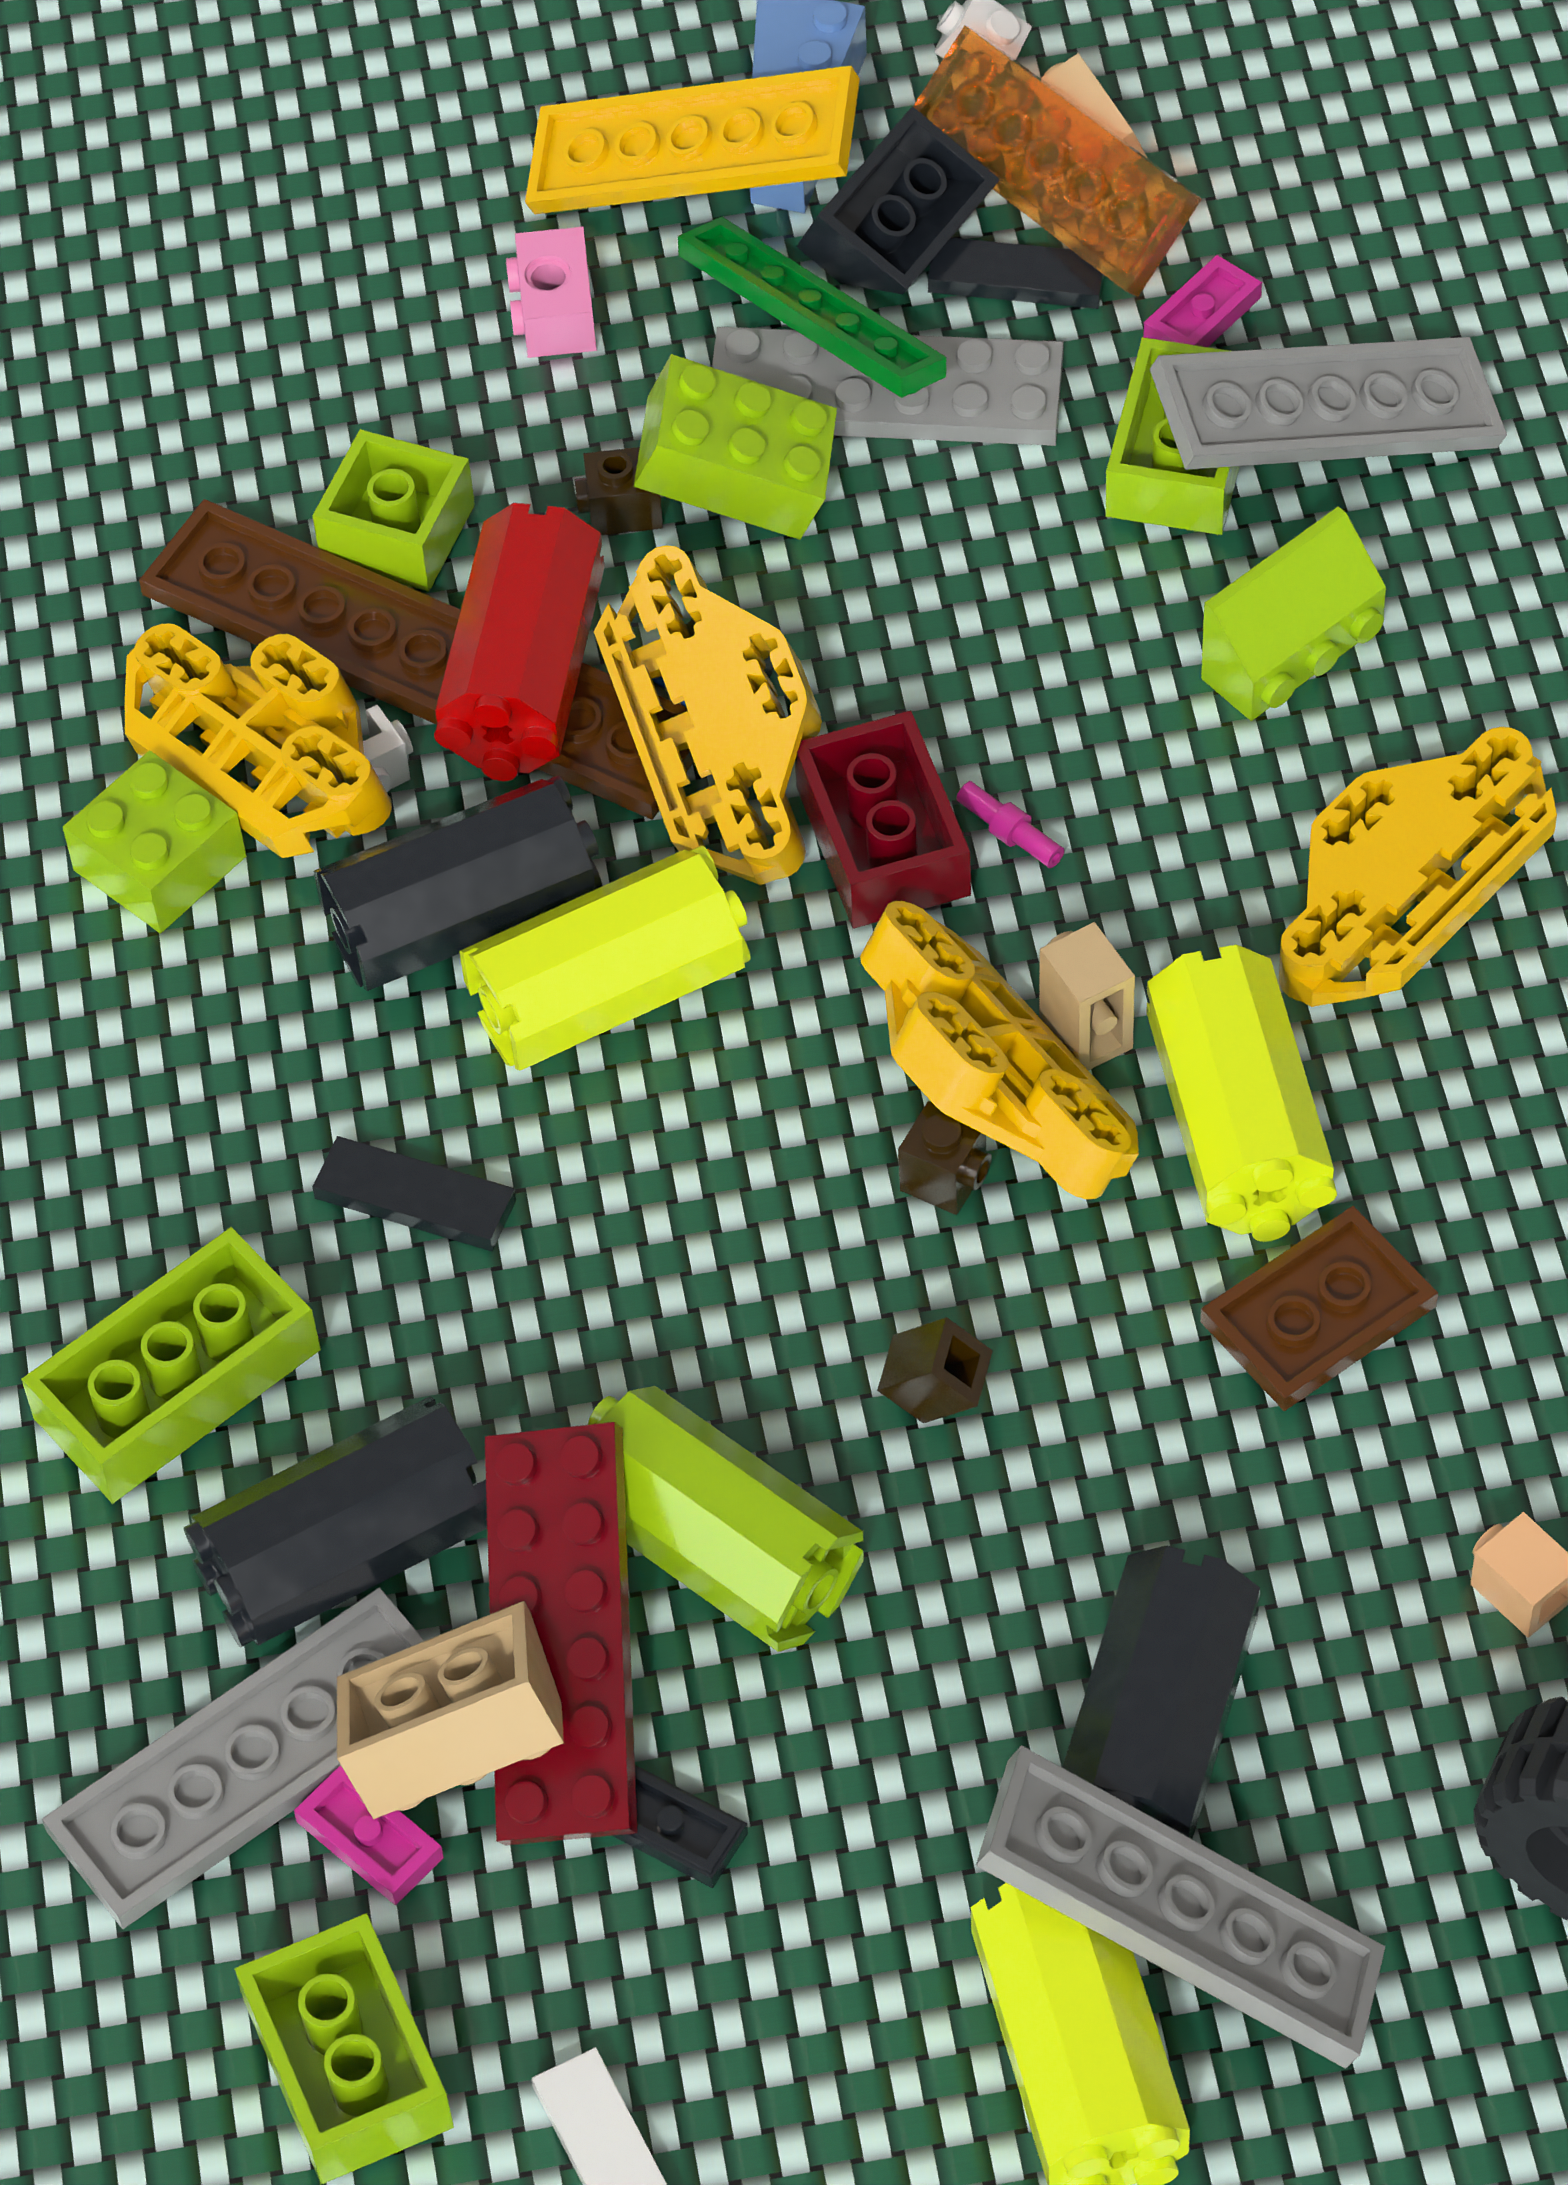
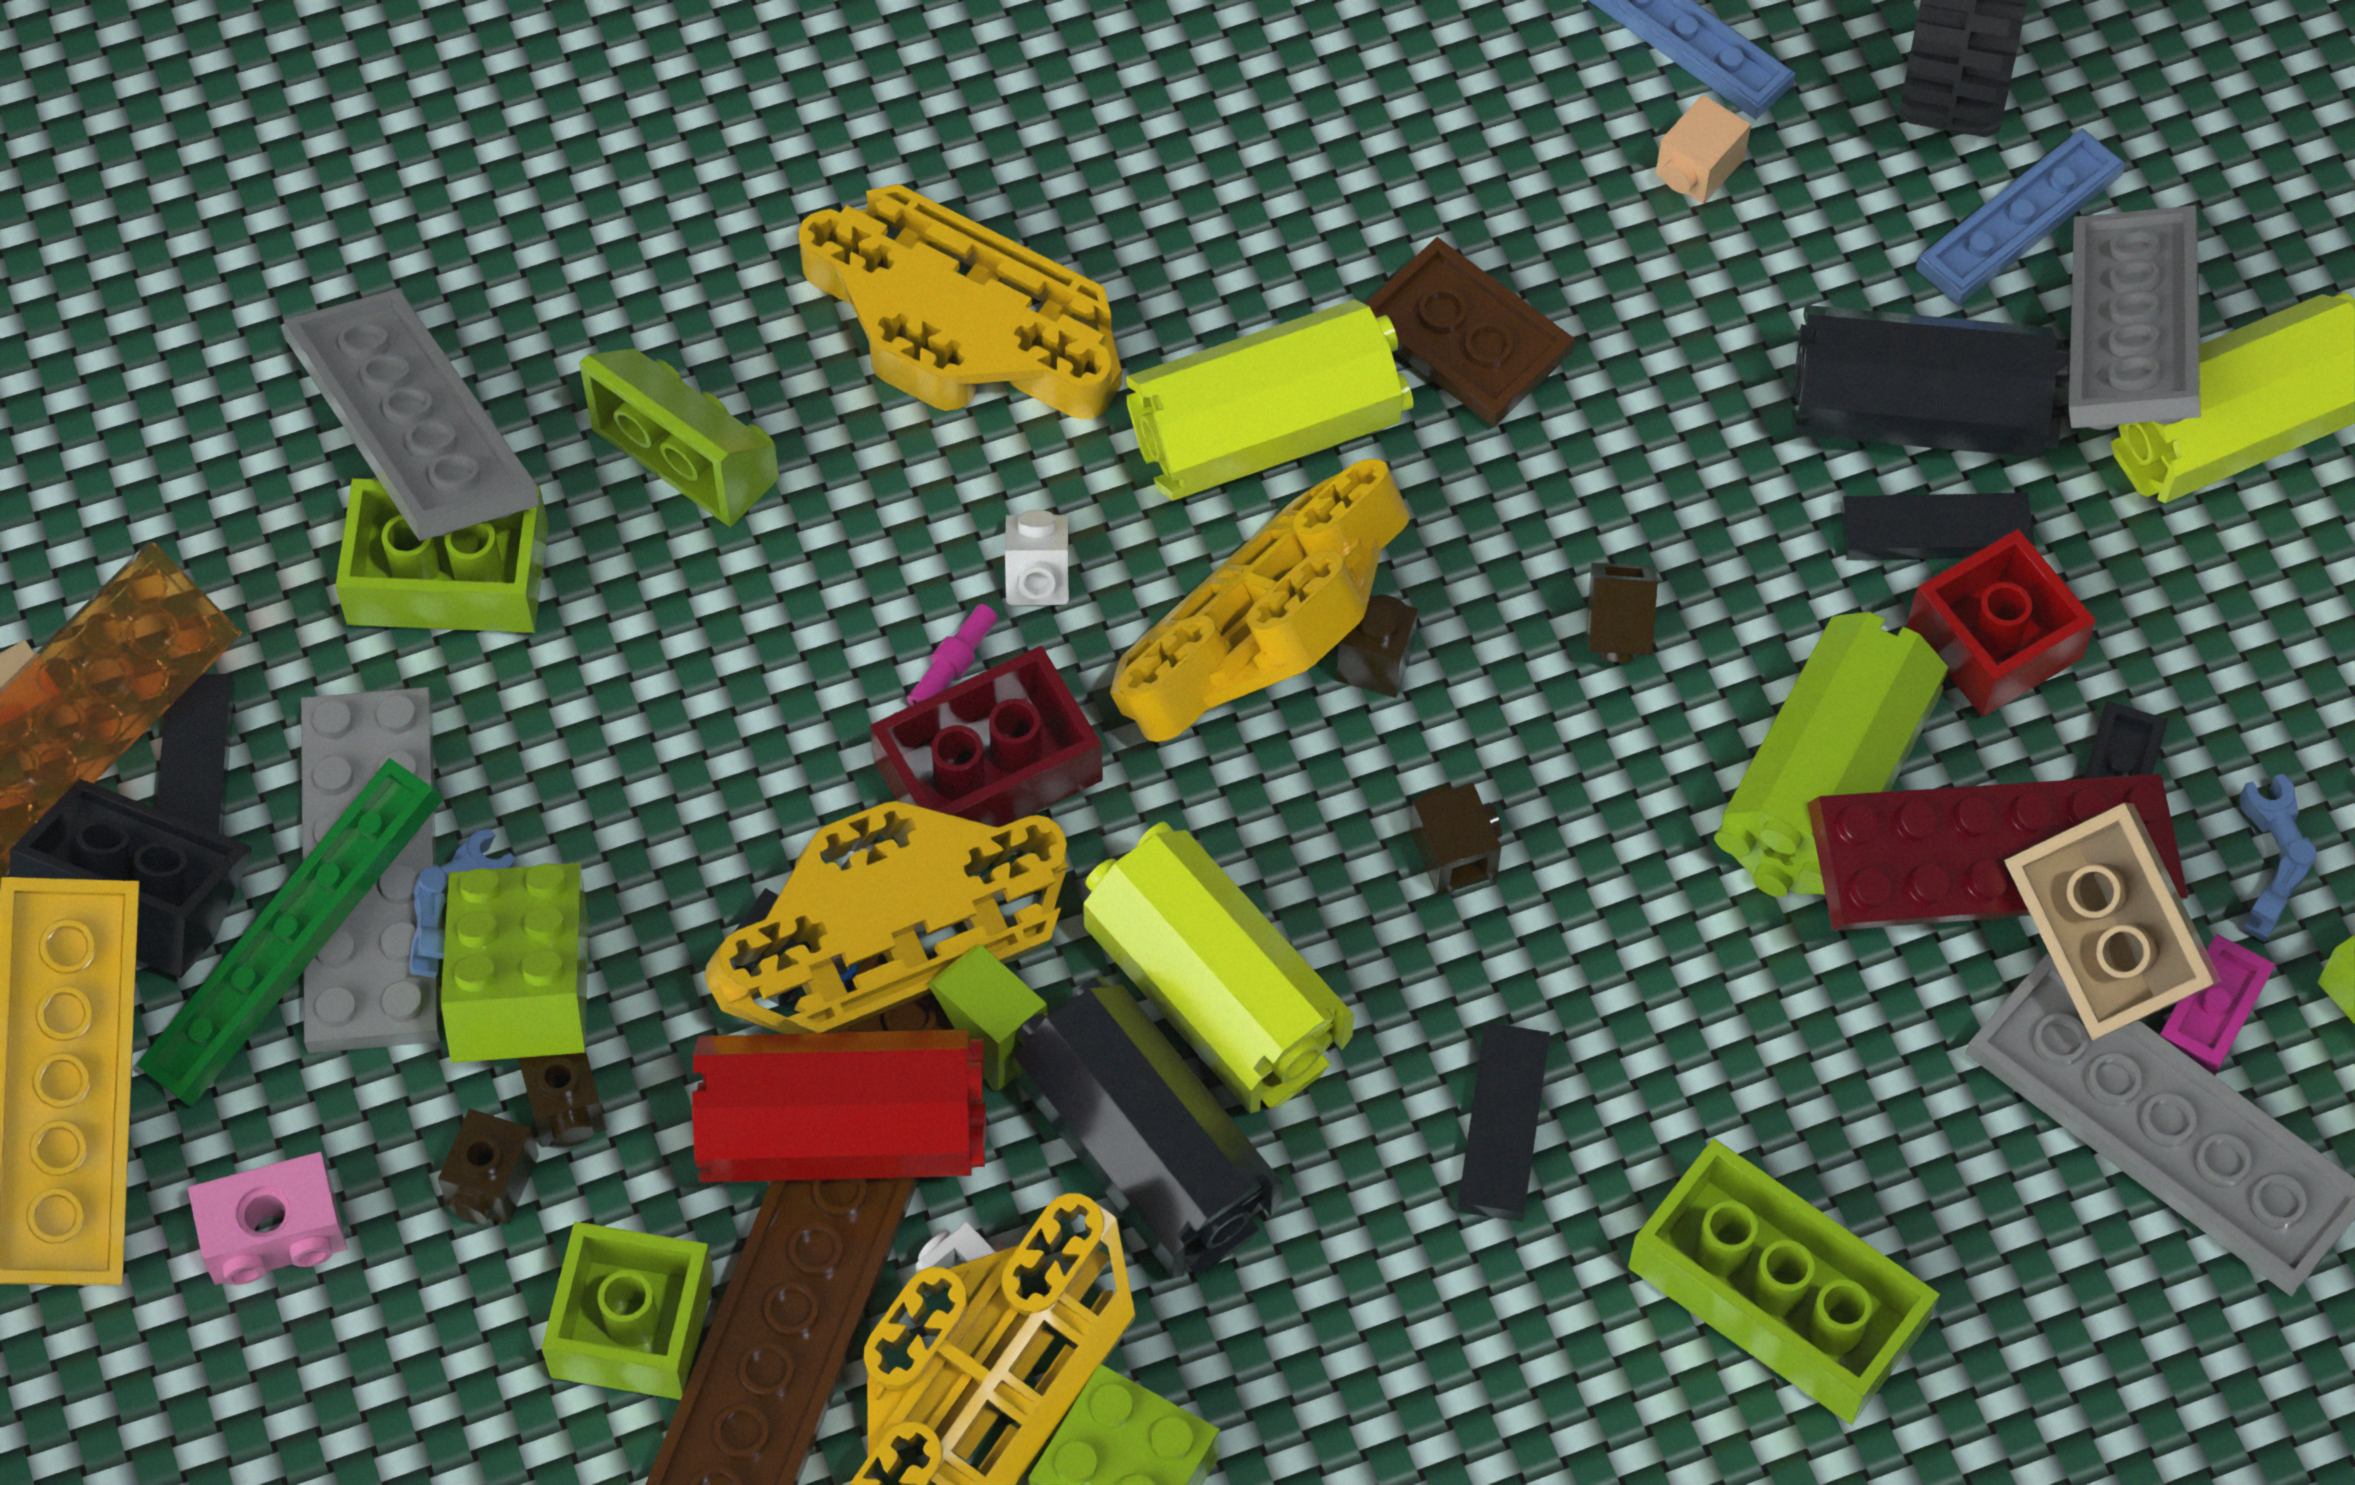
camera: 105 degrees left, 5 degrees up
black brick [183,1396,487,1648] -> none
tan brick [1040,922,1135,1070] -> none
dark pink plate [1143,255,1262,347] -> none
none -> medium blue piece [409,829,516,978]
none -> dark brown brick [438,1108,539,1225]
none -> lime slope [927,944,1047,1091]
none -> white bracket [1005,510,1069,605]
none -> dark brown brick [1410,783,1502,896]
none -> black tile [1840,493,2035,561]
none -> red brick [1907,529,2096,717]
none -> medium blue tile [1915,128,2126,306]
none -> medium blue piece [2239,774,2317,942]

